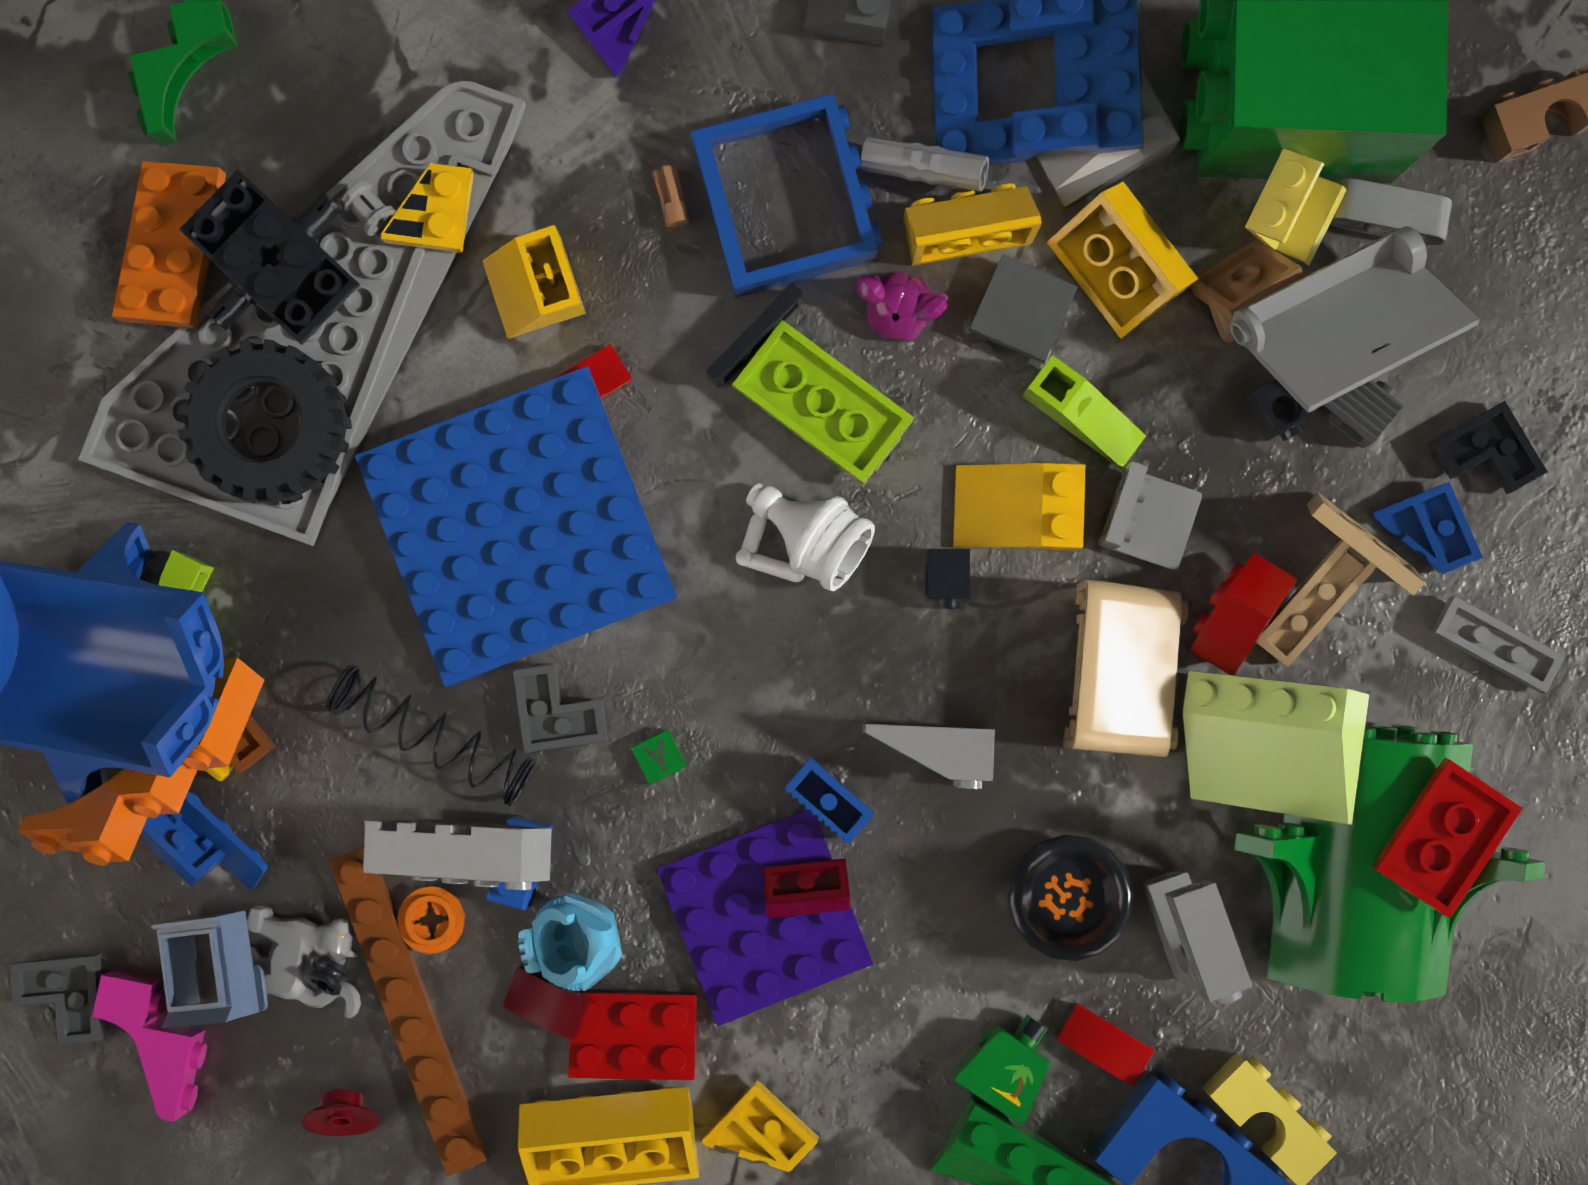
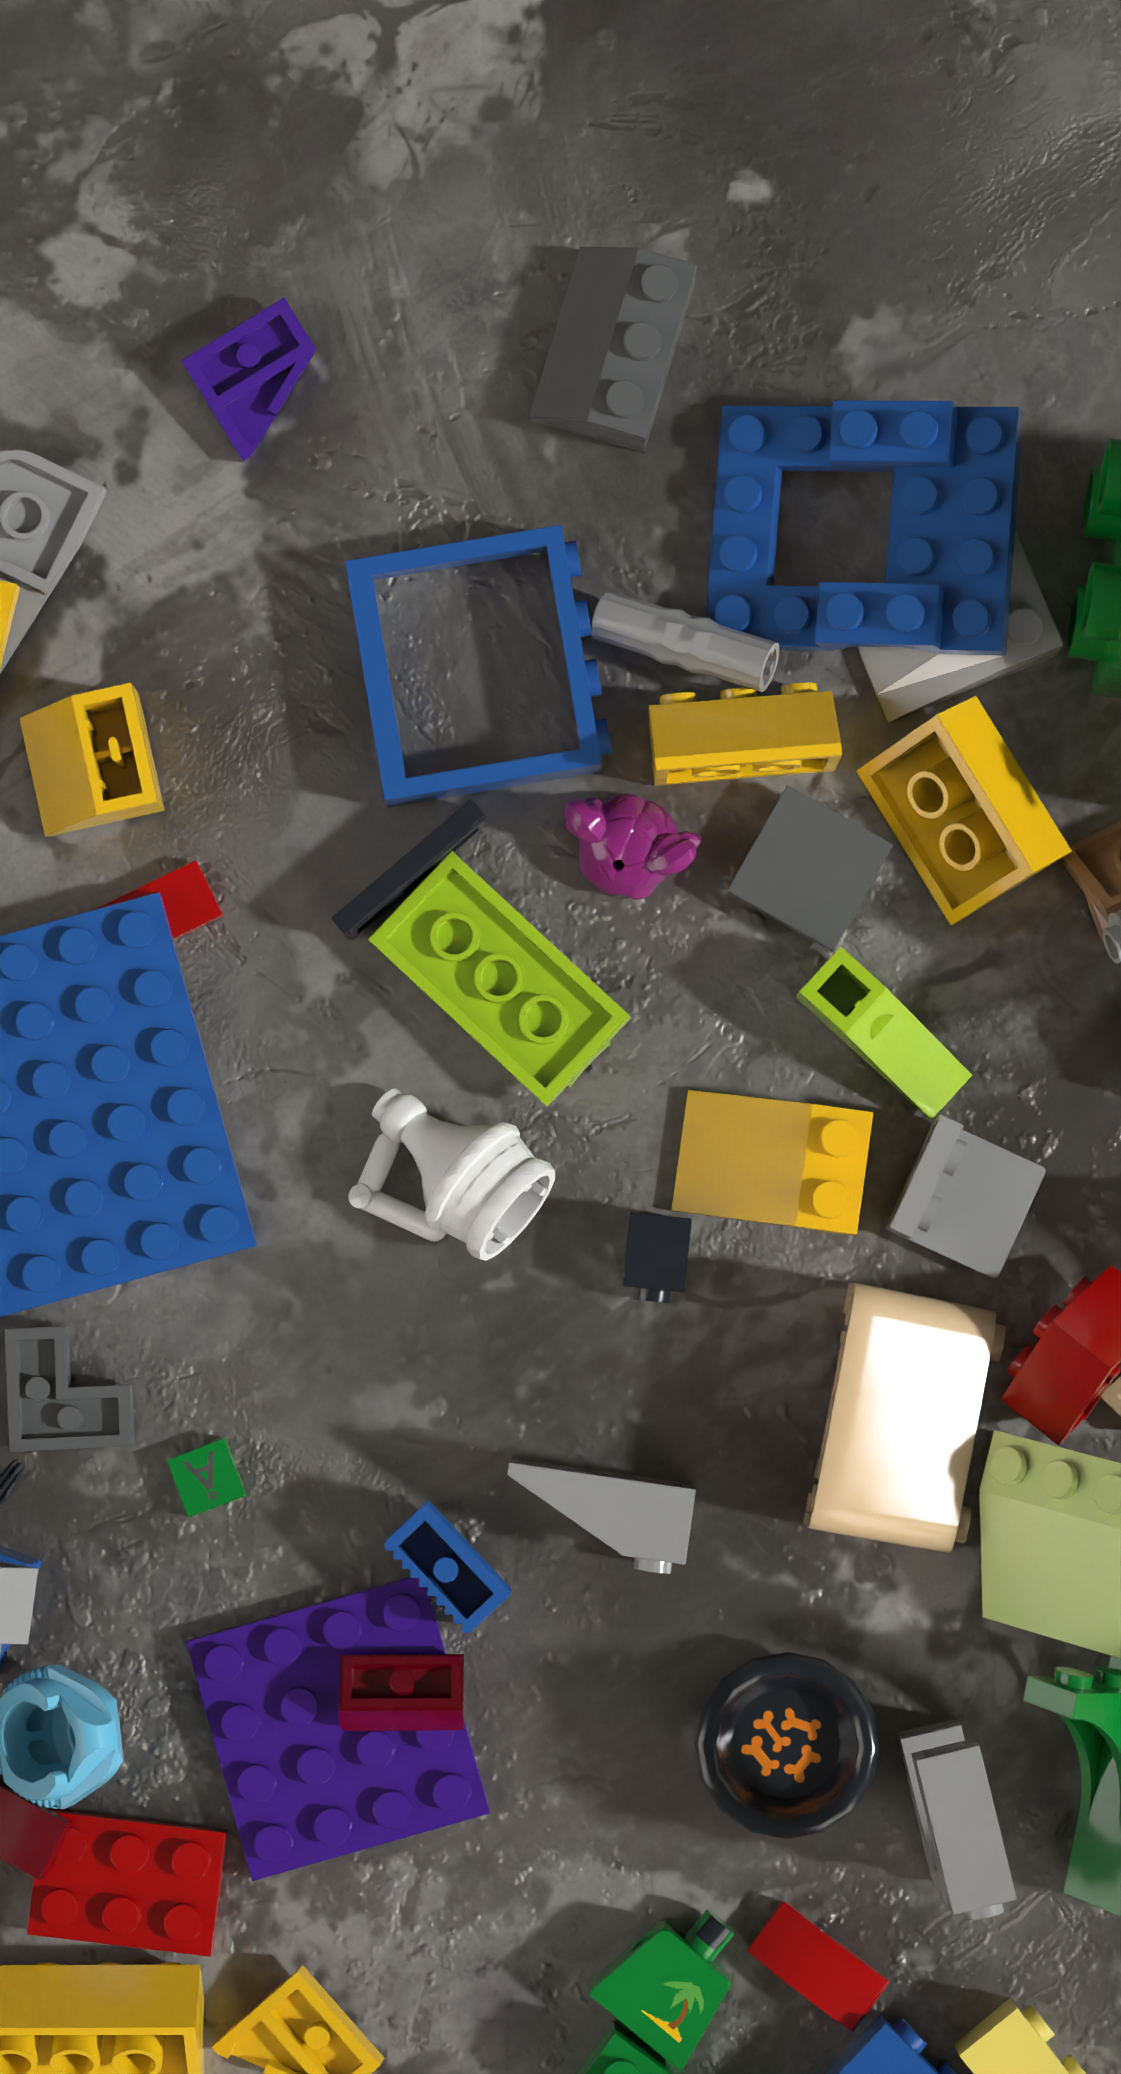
camera: 10 degrees right, 0 degrees up
medium nougat piece [653,165,690,228] -> none

